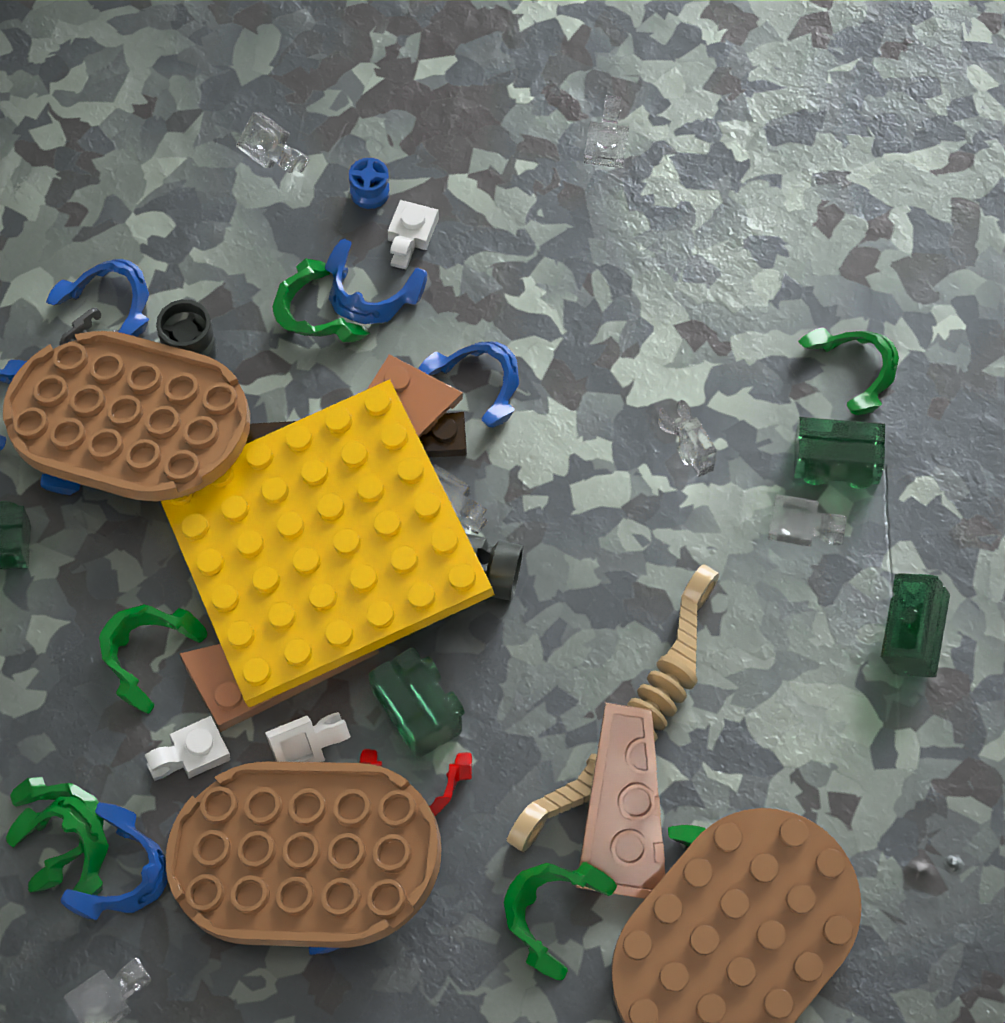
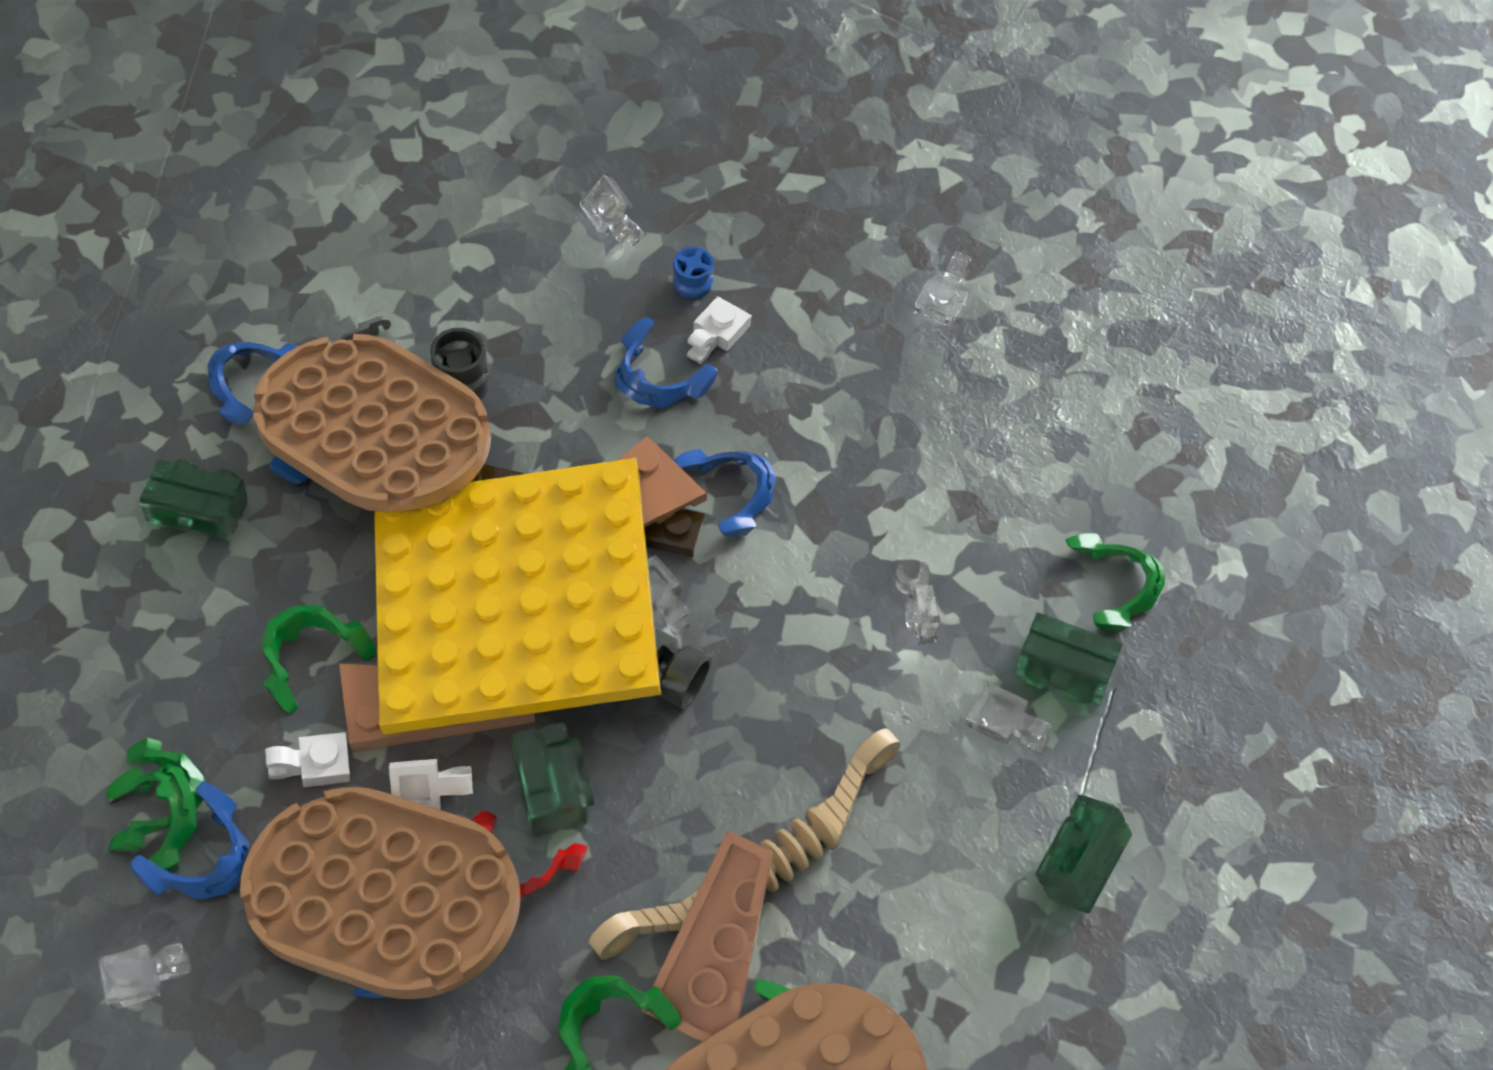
camera: 15 degrees right, 5 degrees down
blue helmet [46,259,149,337] -> none
green helmet [272,258,370,342] -> none

